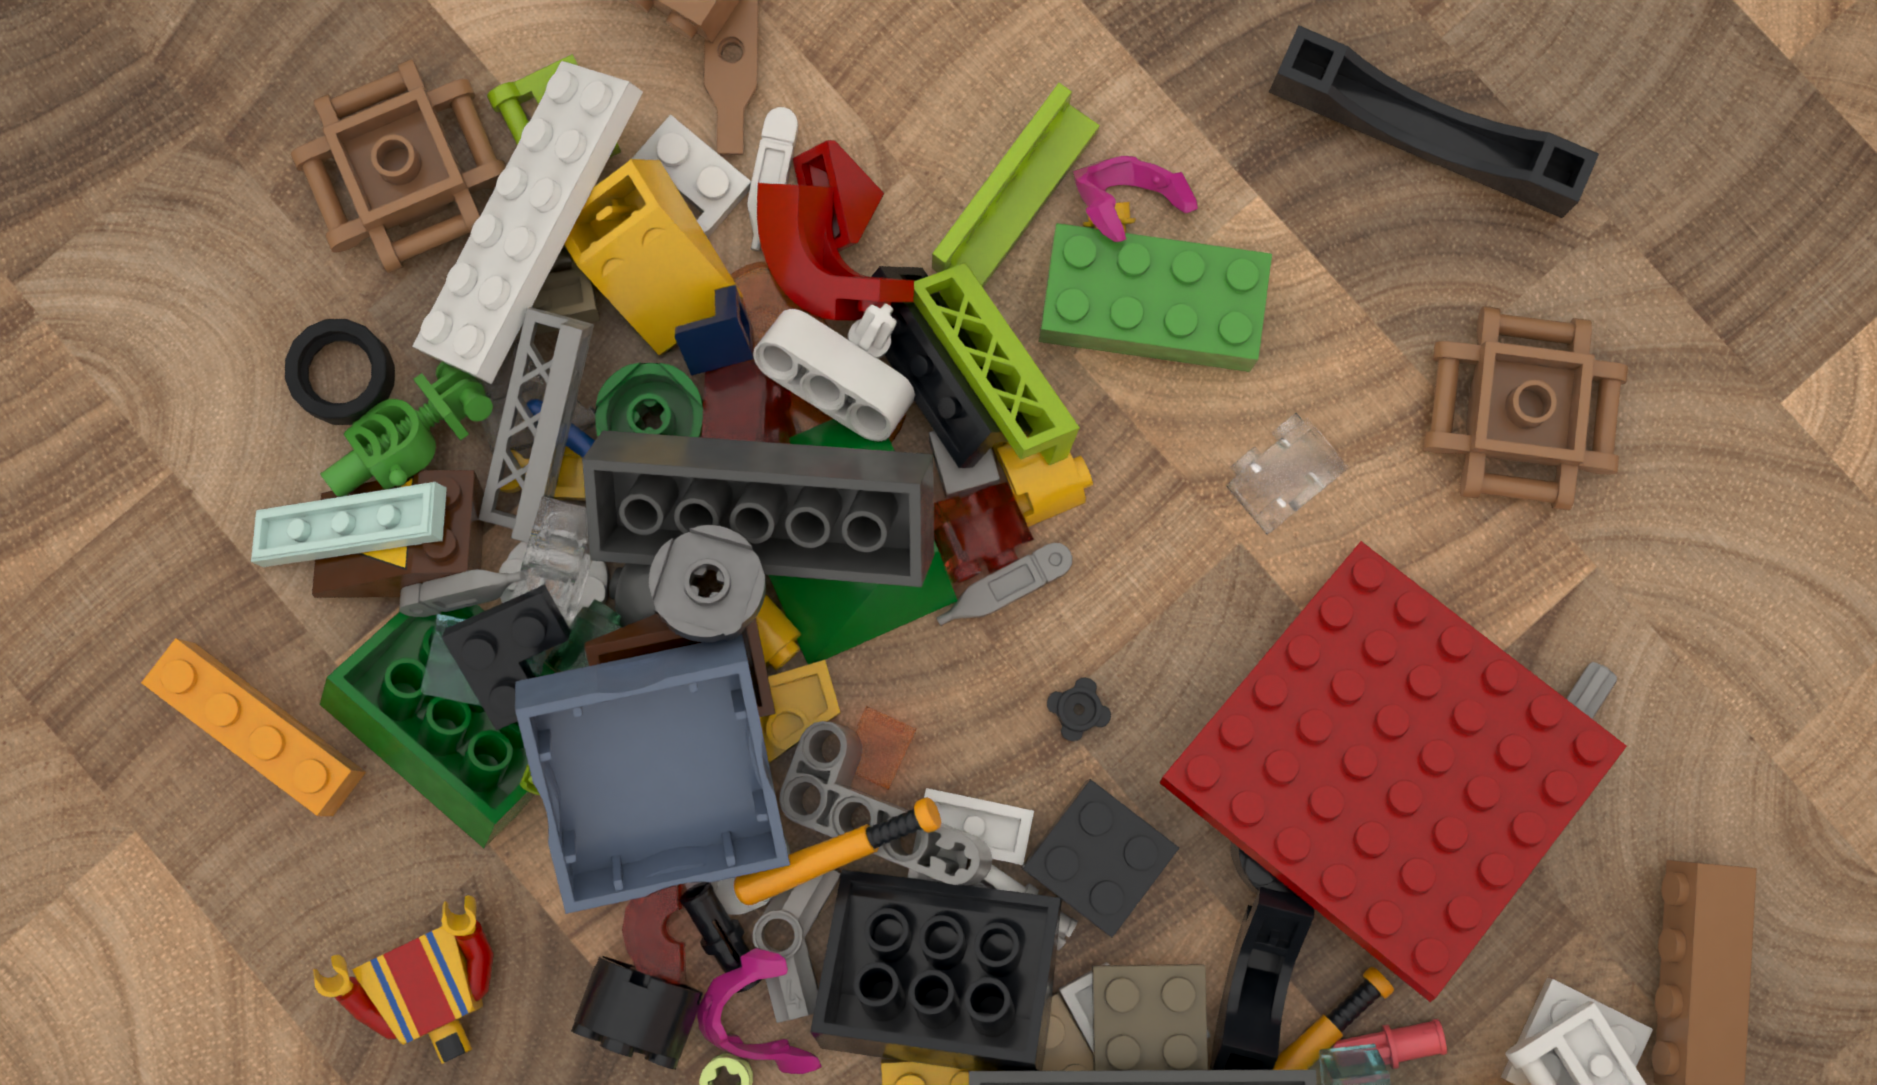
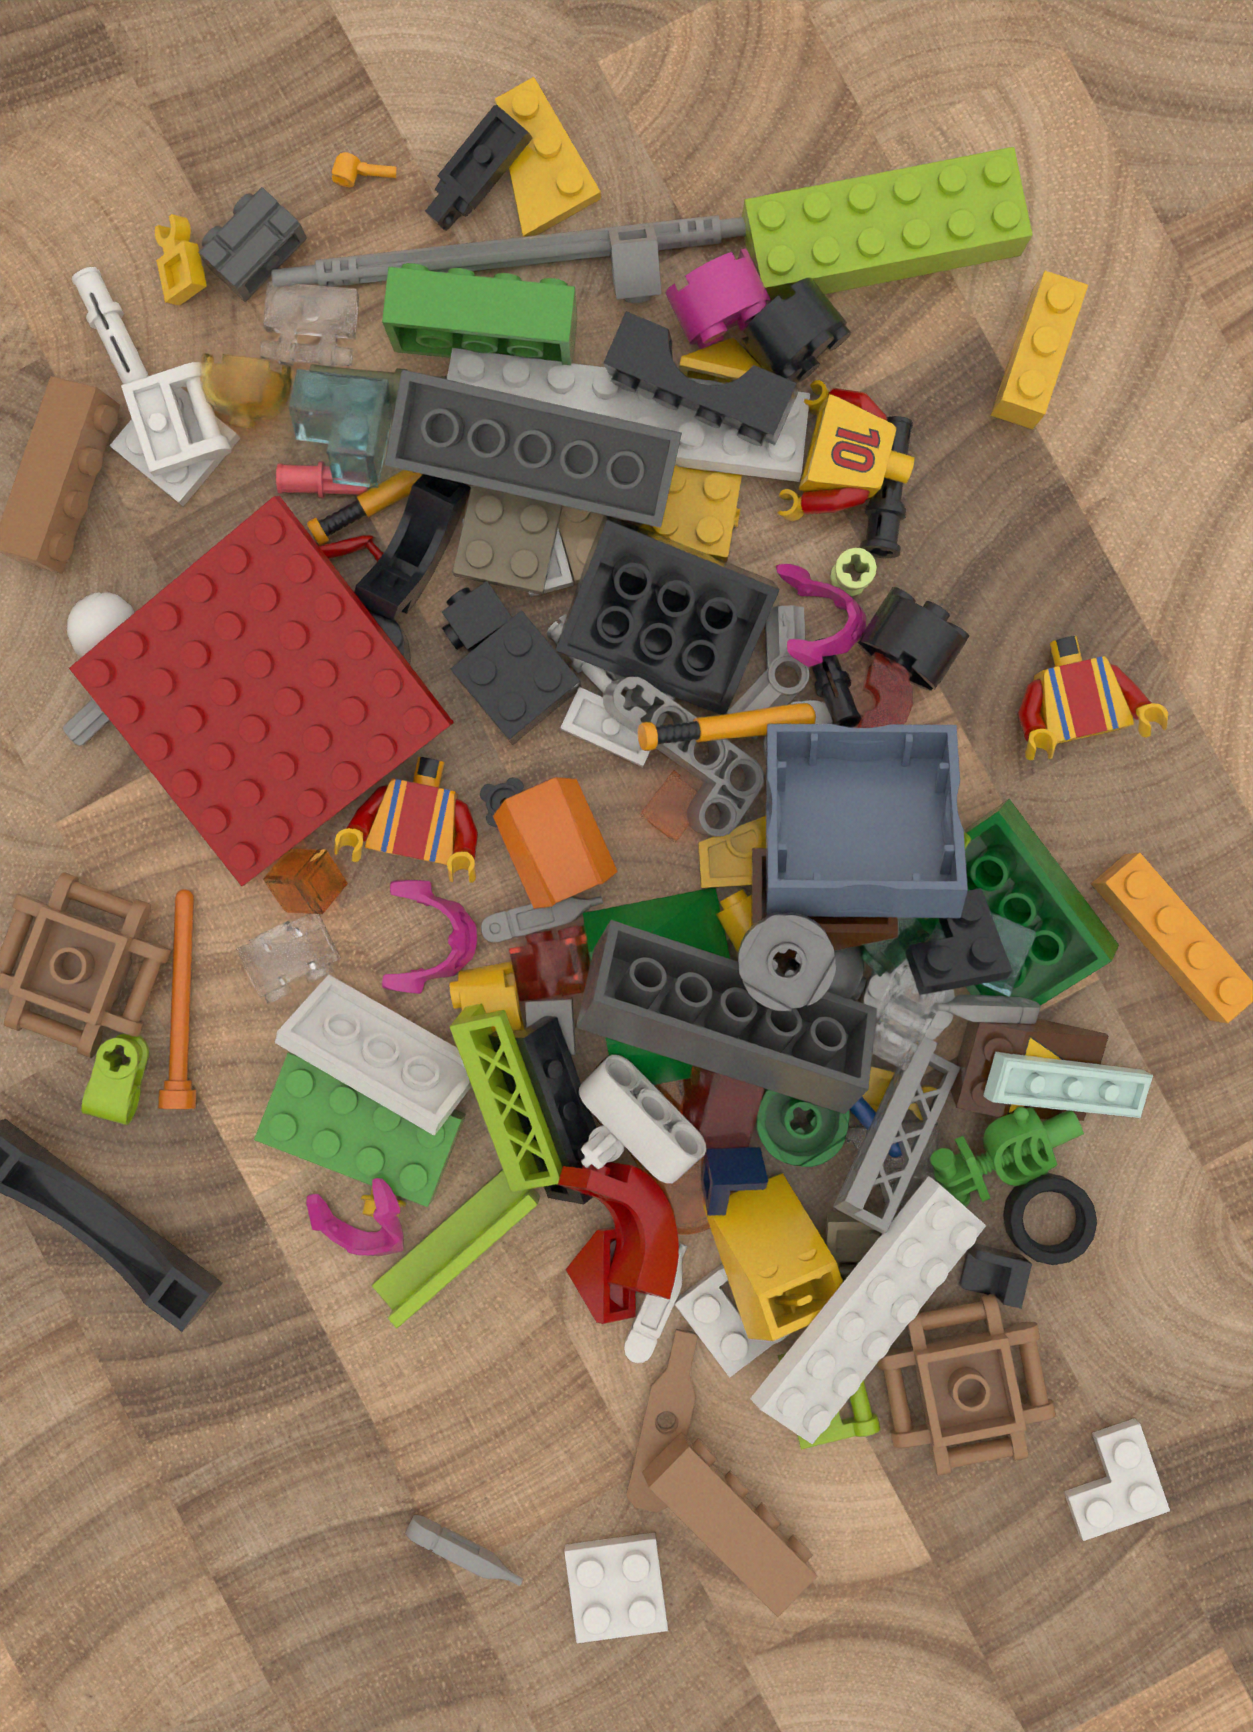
camera: 165 degrees left, 5 degrees up
none -> white hair [67,592,134,657]
none -> lime piece [81,1033,149,1125]
none -> orange piece [158,889,196,1109]
none -> clear orange panel [263,849,348,914]
none -> white plate [275,974,472,1136]
none -> red piece [319,535,384,562]
none -> torso [334,757,478,883]
none -> dark pink helmet [382,880,477,994]
none -> black brick [441,581,512,653]
none -> orange slope [493,777,618,909]
none -> black panel [959,1243,1032,1309]
none -> white plate [1064,1418,1170,1541]

